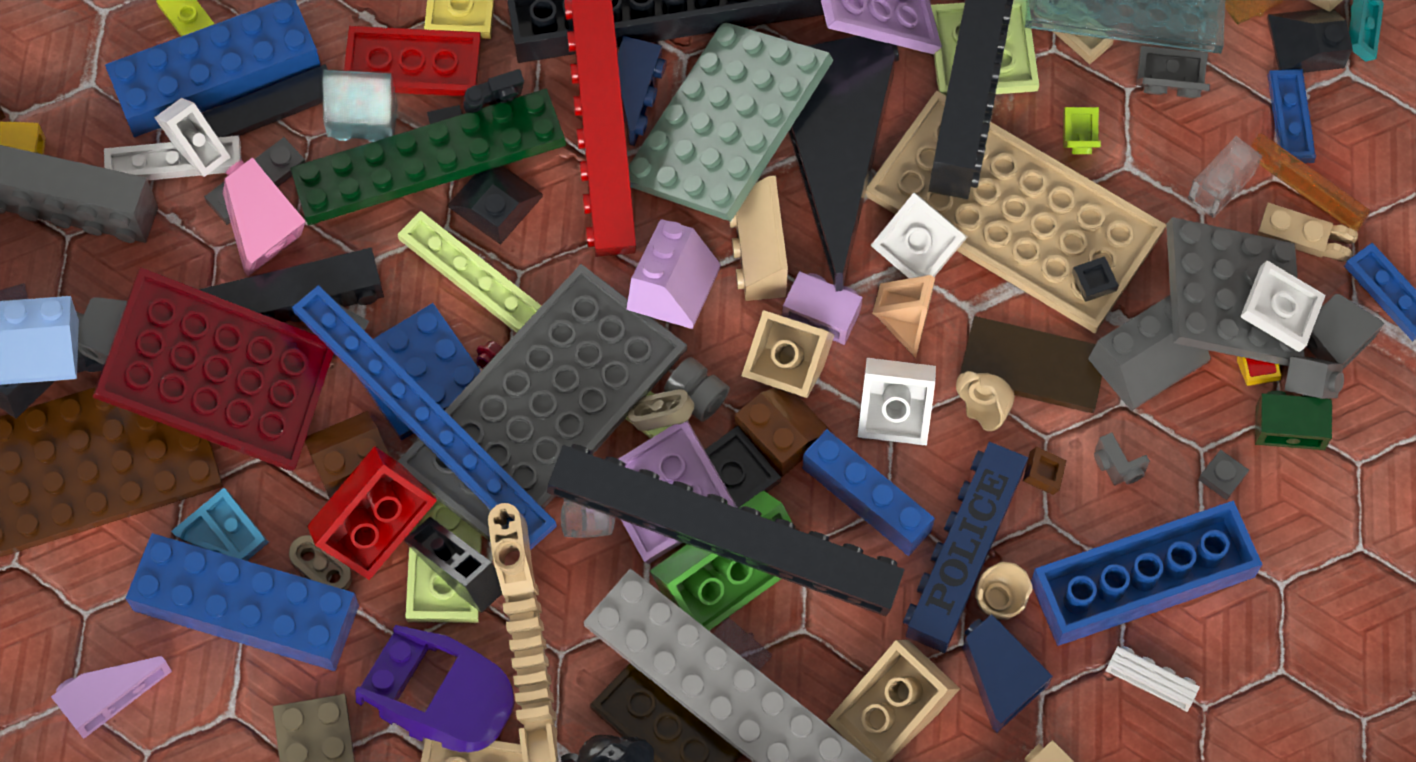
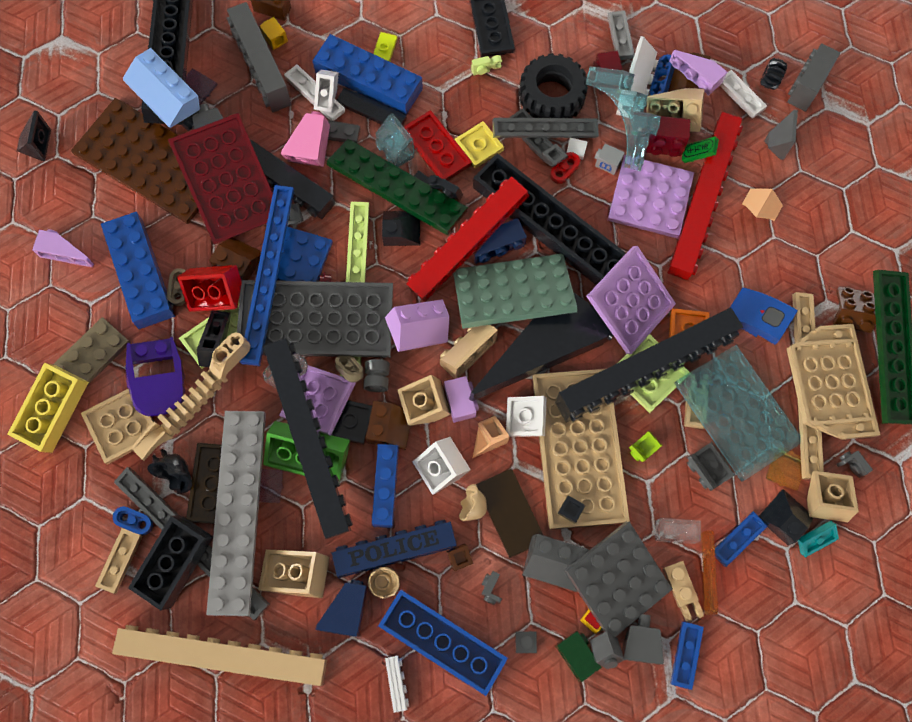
camera: 50 degrees right, 5 degrees up
dark azure wing [171,488,269,561] -> none
white plate [1240,261,1326,352] -> none

